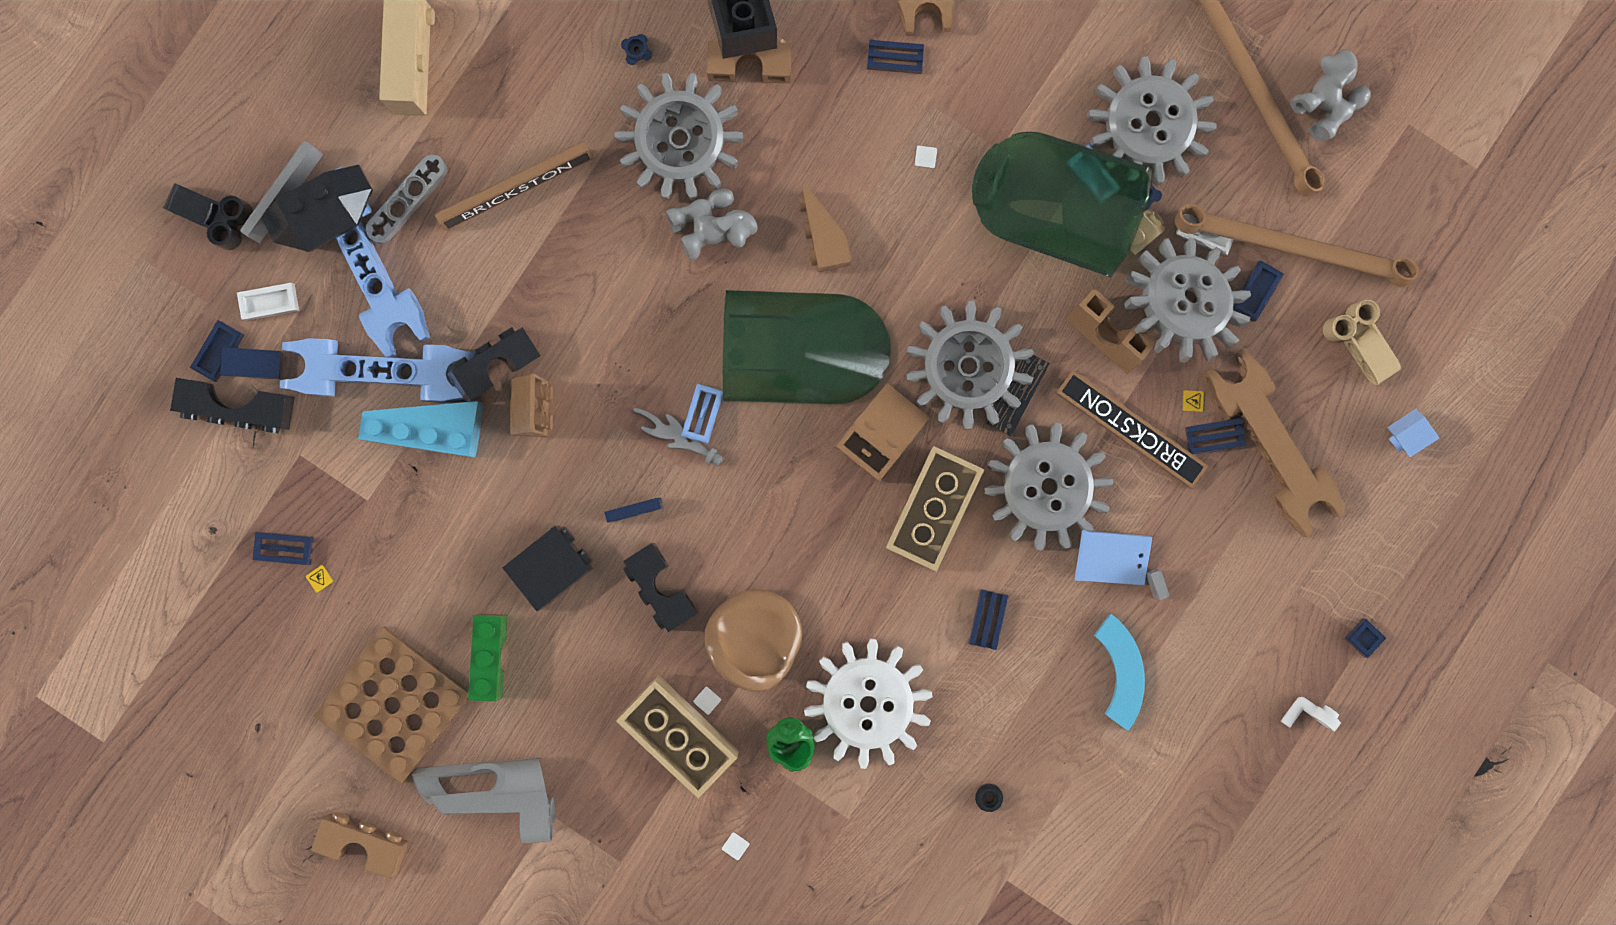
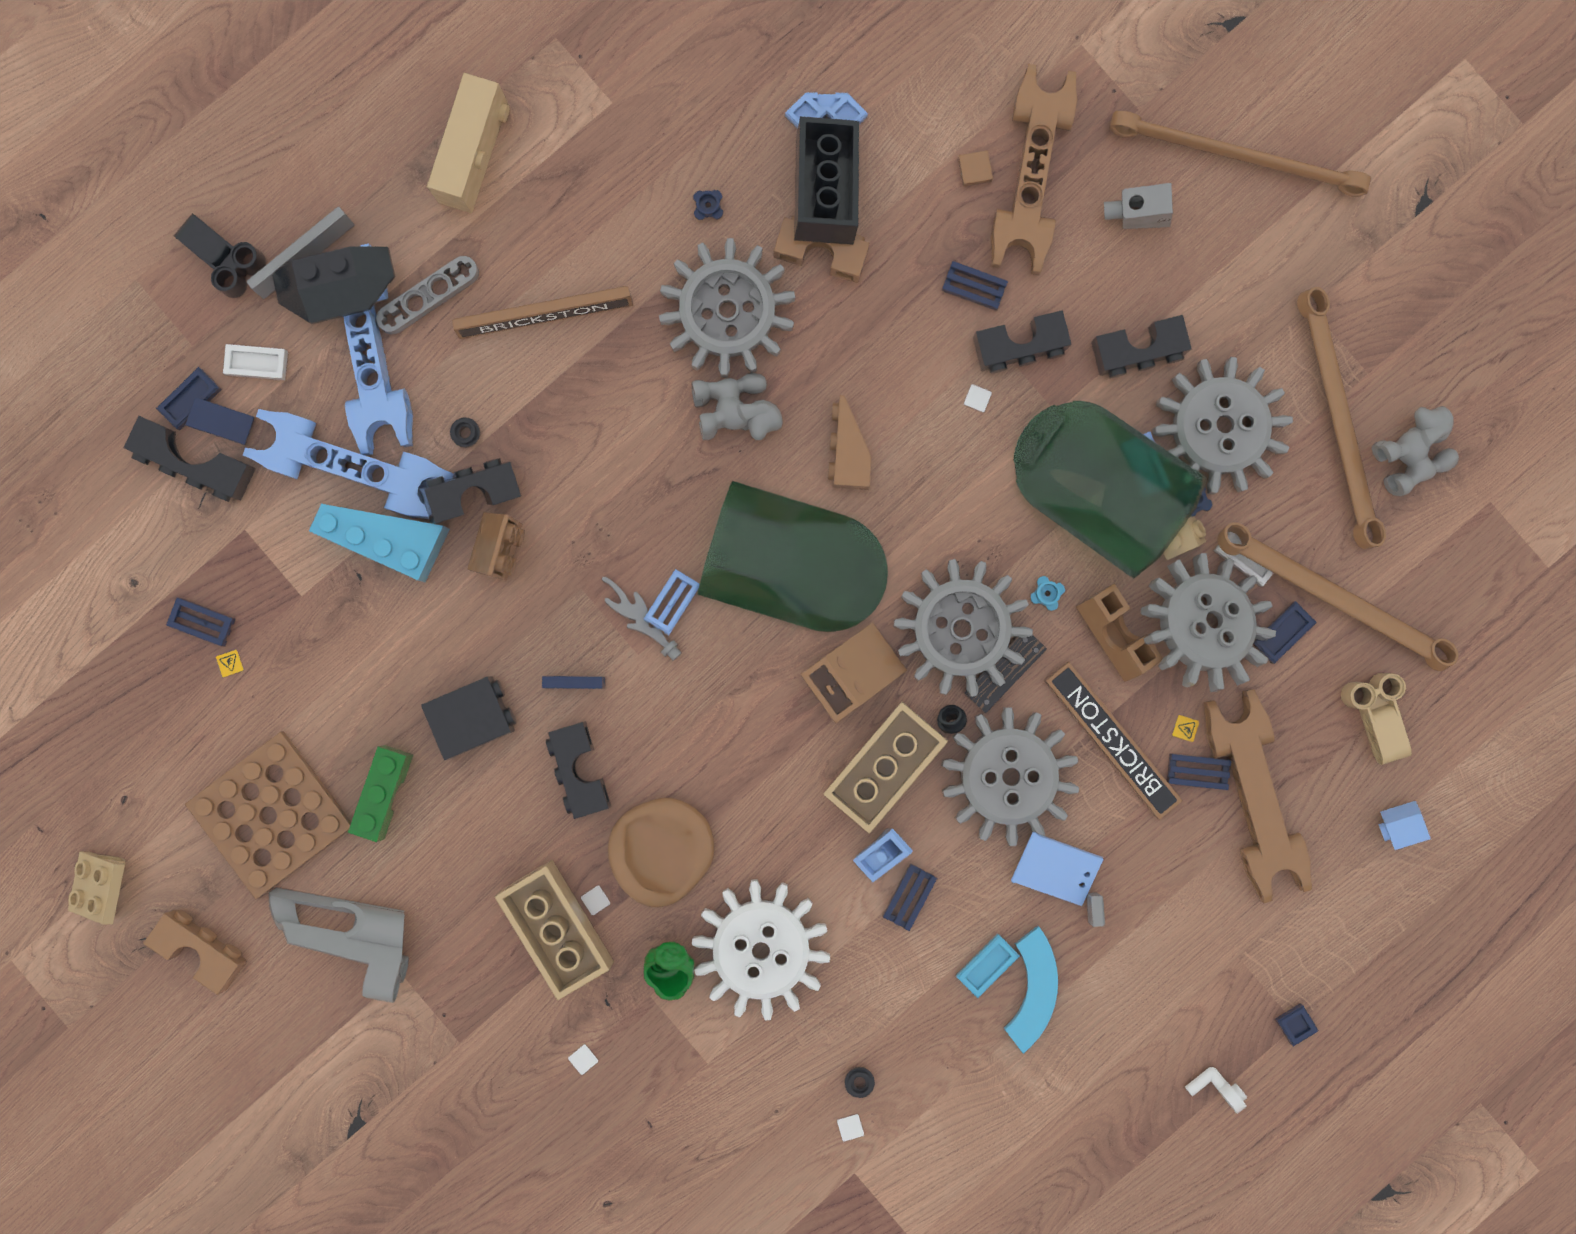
camera: 15 degrees right, 0 degrees up
none -> tan plate [68,852,126,924]
none -> black plate [450,417,480,448]
none -> white sticker [837,1114,864,1141]
none -> light blue slope [853,828,913,882]
none -> black plate [937,705,967,734]
none -> medium azure tile [956,933,1020,998]
none -> black arch [973,310,1072,374]
none -> medium azure plate [1030,576,1065,611]
none -> black arch [1091,315,1192,378]

